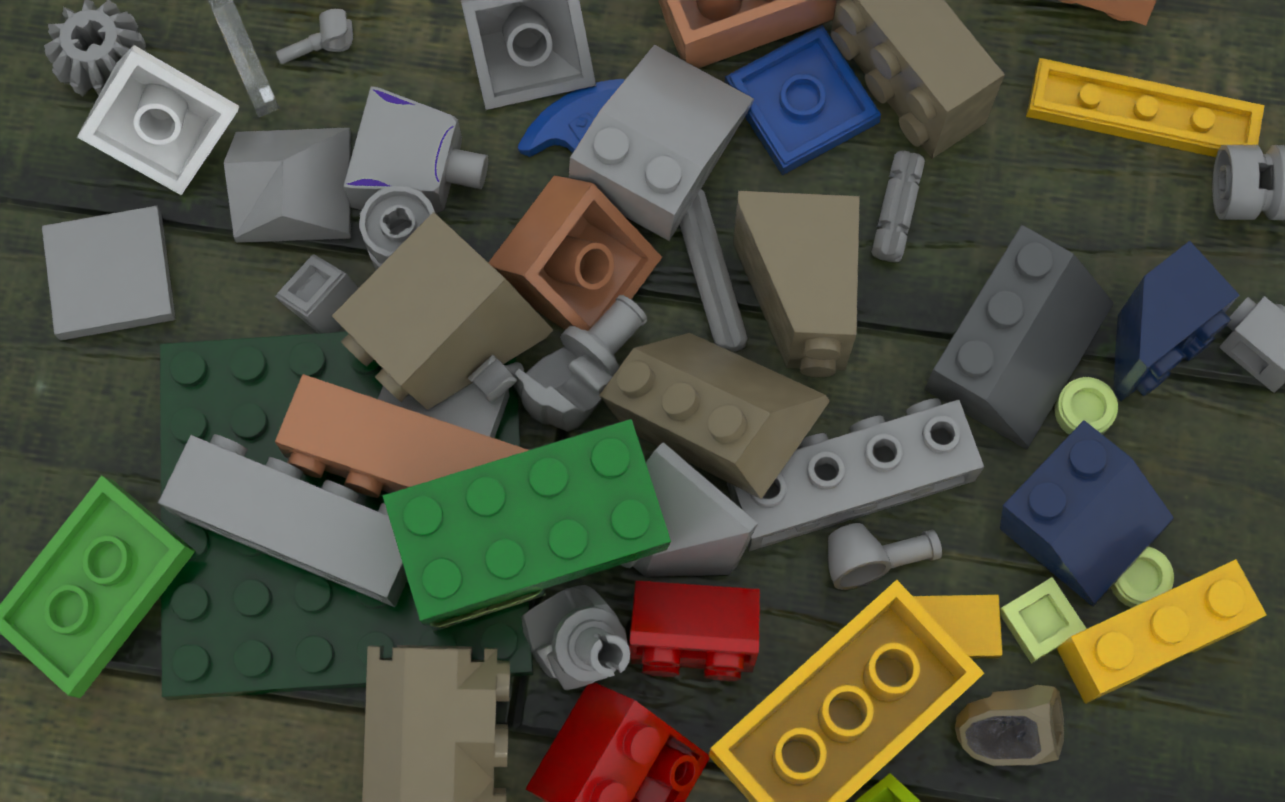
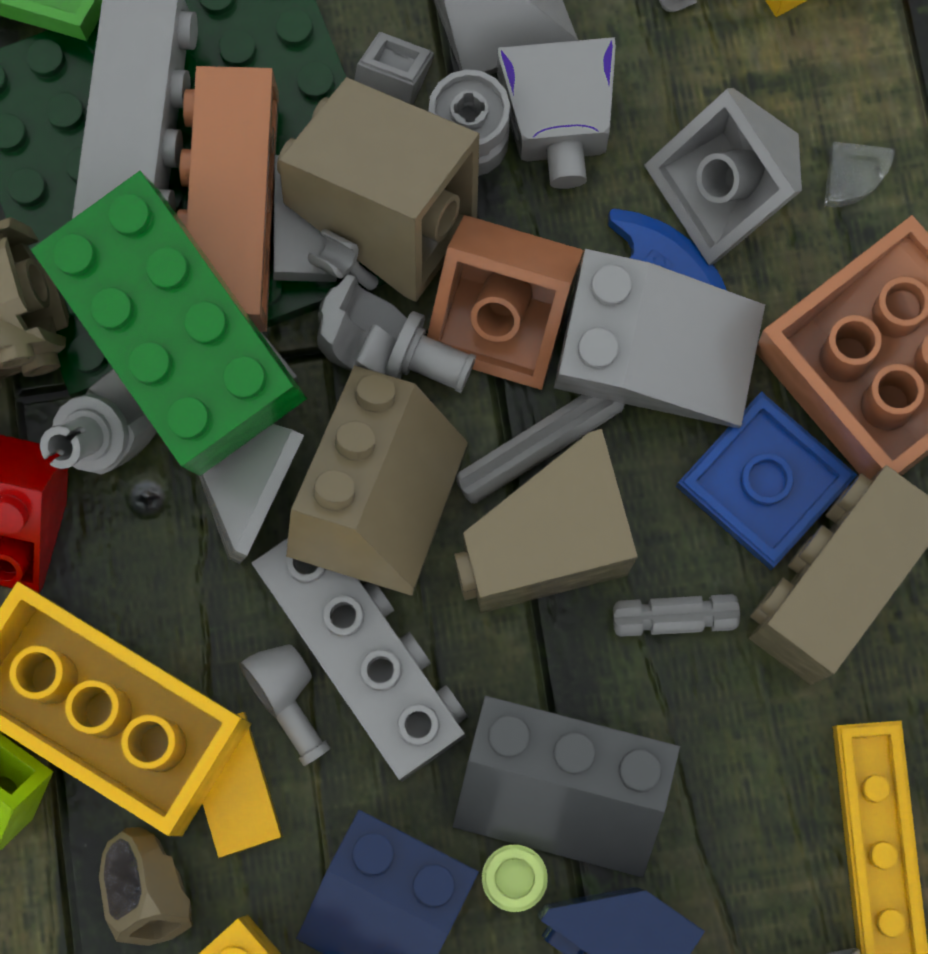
camera: 75 degrees right, 5 degrees up
red slope [630,580,760,681] -> none
yellowish green tile [1000,577,1087,664] -> none

